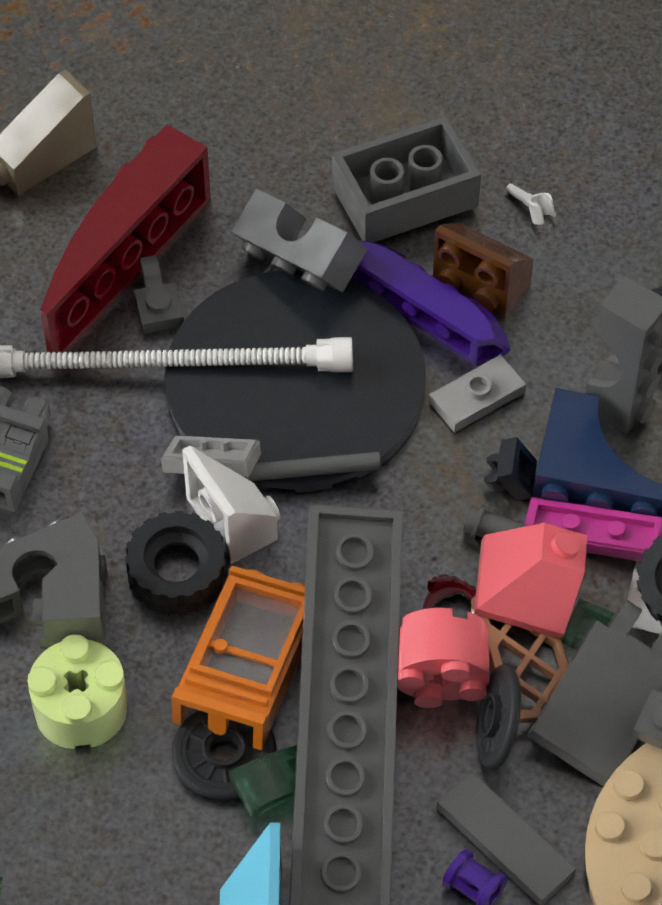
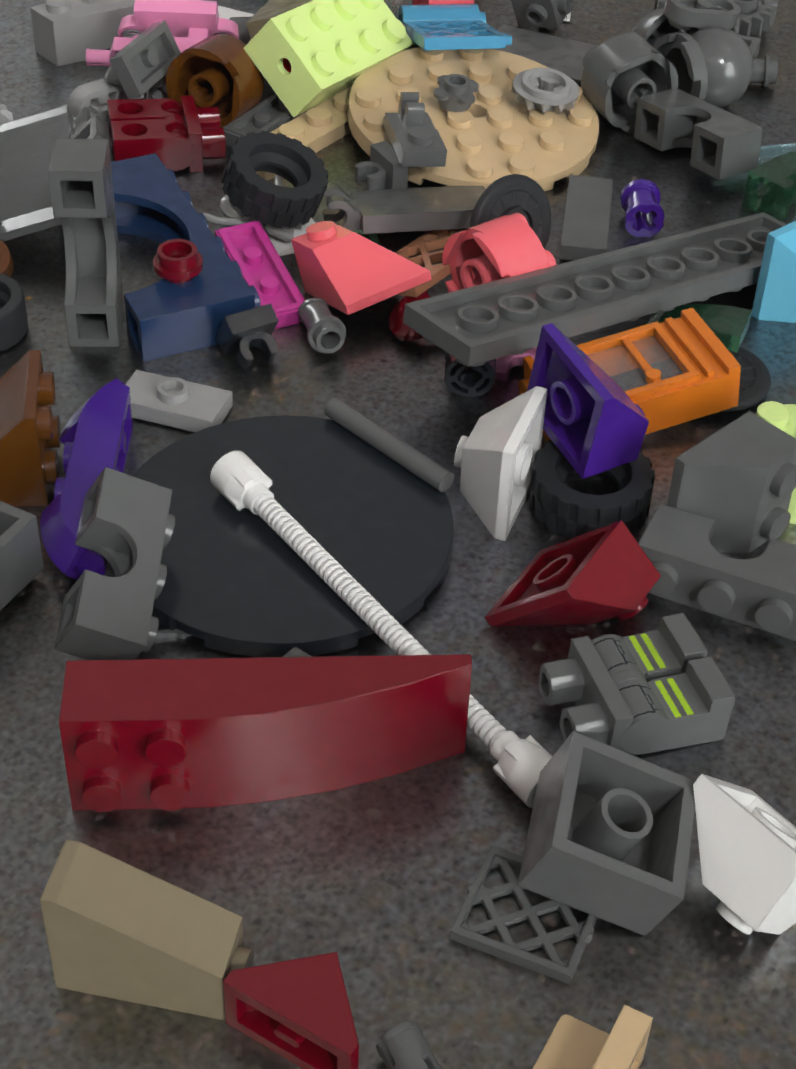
camera: 130 degrees left, 15 degrees down
light grey plate [161,436,261,477] -> none
none -> dark red plate [153,239,203,283]
none -> dark red slope [484,520,661,627]
none -> dark purple slope [527,323,649,479]

